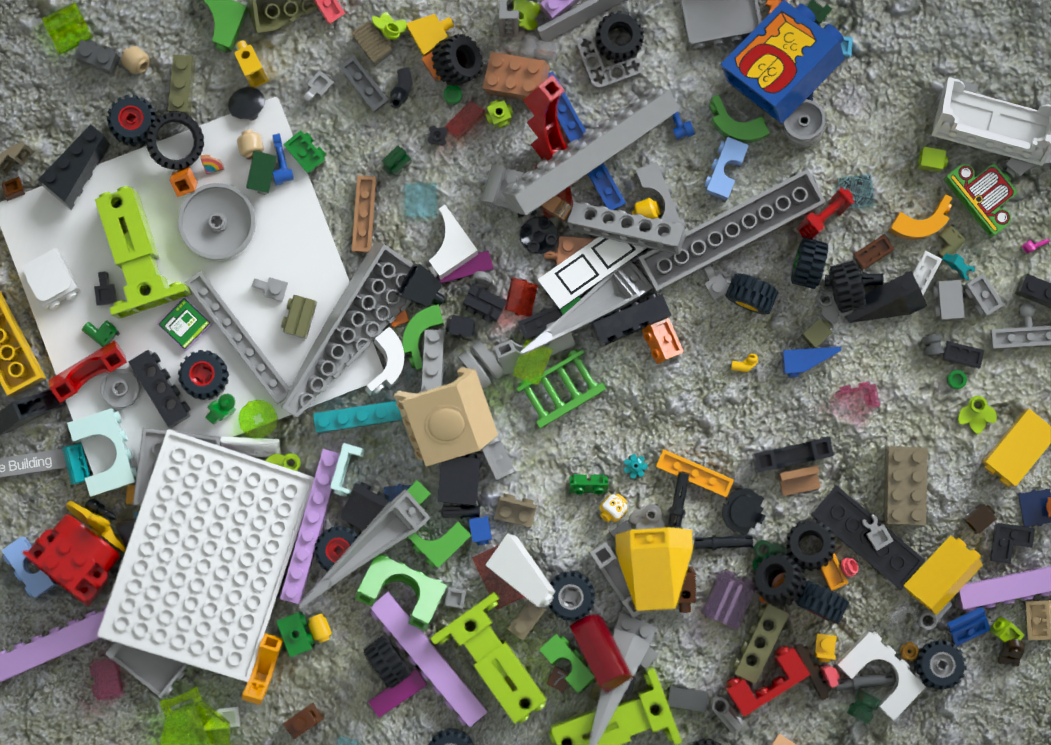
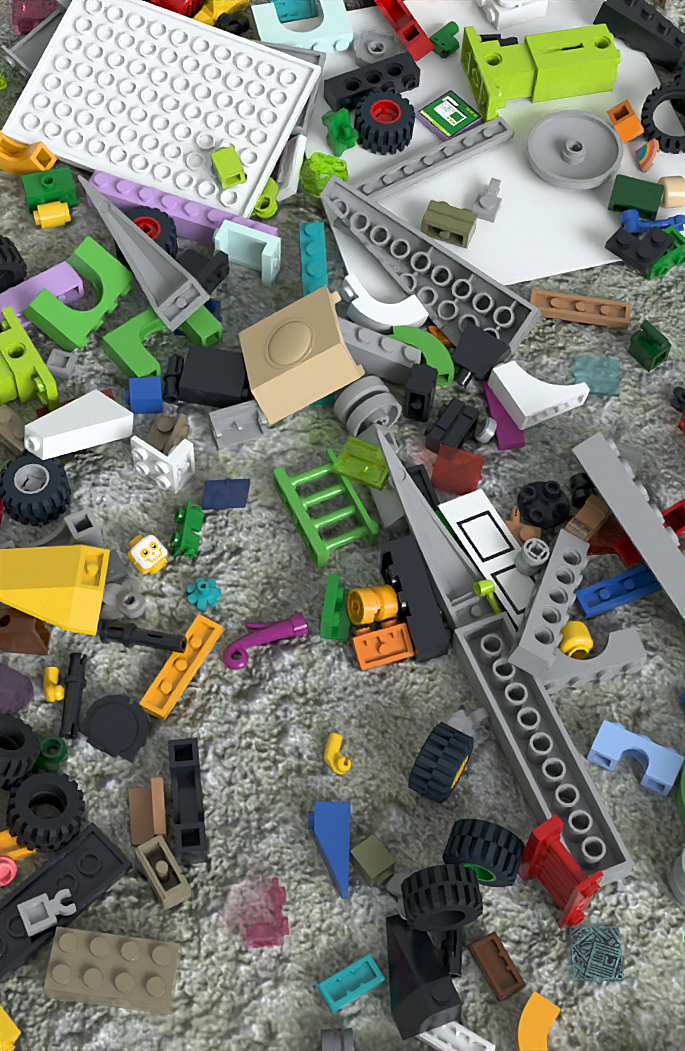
camera: 95 degrees right, 25 degrees down
none -> yellow arm [43,667,65,702]
none -> white bracket [130,435,196,494]
none -> dark tan brick [134,835,191,911]
none -> dark blue piece [201,478,250,510]
none -> lime brick [210,145,246,190]
none -> magenta plant [223,612,308,670]
none -> teal plate [316,953,385,1014]
none -> green bracket [320,573,352,641]
none -> light orange wheel [346,584,398,625]
none -> lime hand [473,579,502,614]
none -> light grey wheel [514,538,550,576]
none -> black plate [605,226,675,274]

